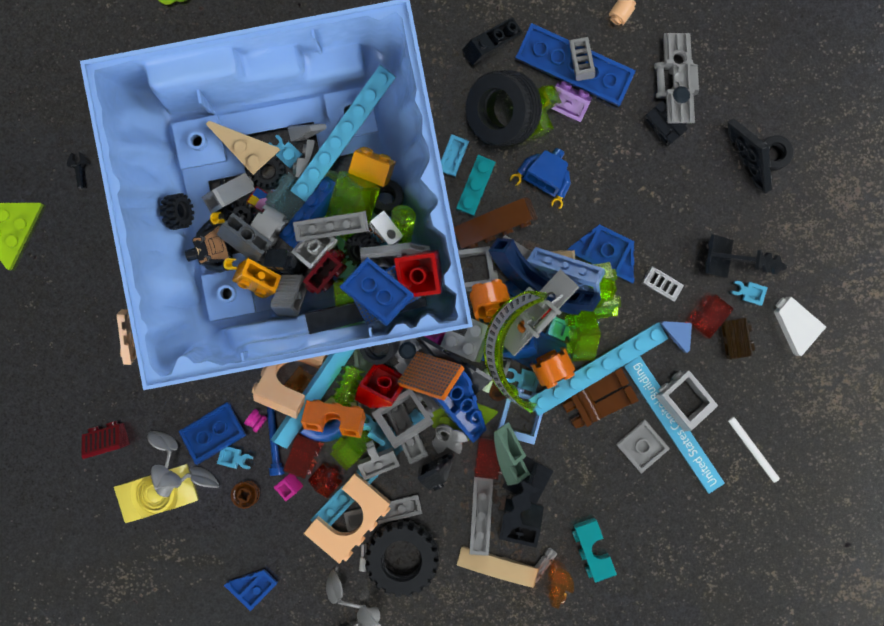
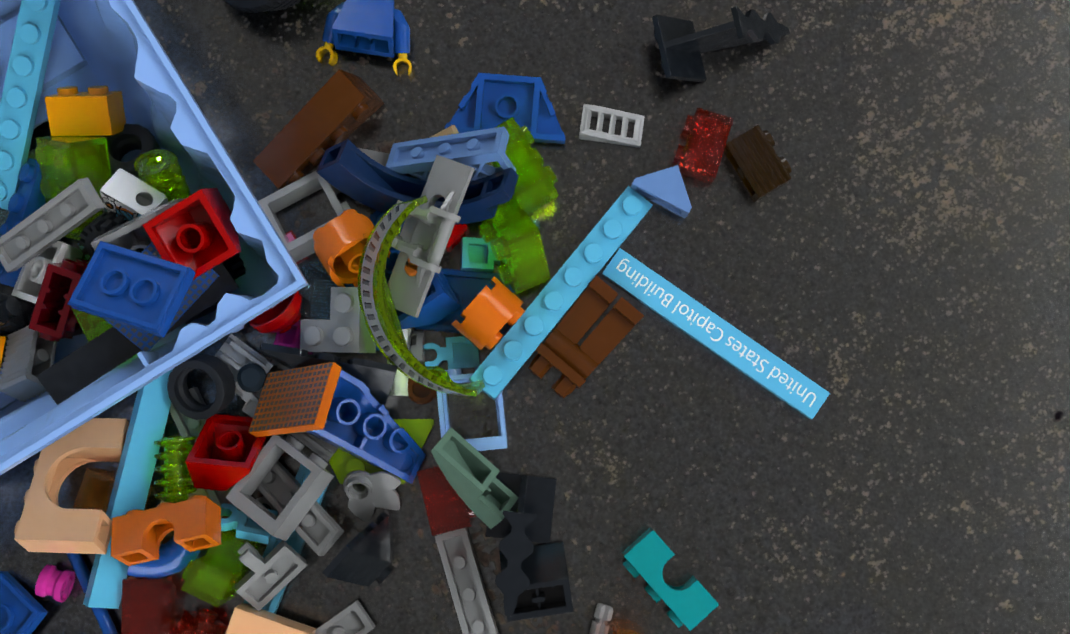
camera: 20 degrees left, 5 degrees down
medium azure plate [441,134,469,177] -> none
teal arch [456,155,496,217] -> none
light grey tile [616,419,670,474] -> none
light grey window [655,370,718,431] -> none
white bar [728,417,780,483] -> none
medium azure plate [730,281,768,306] -> none
white slope [774,297,826,356] -> none

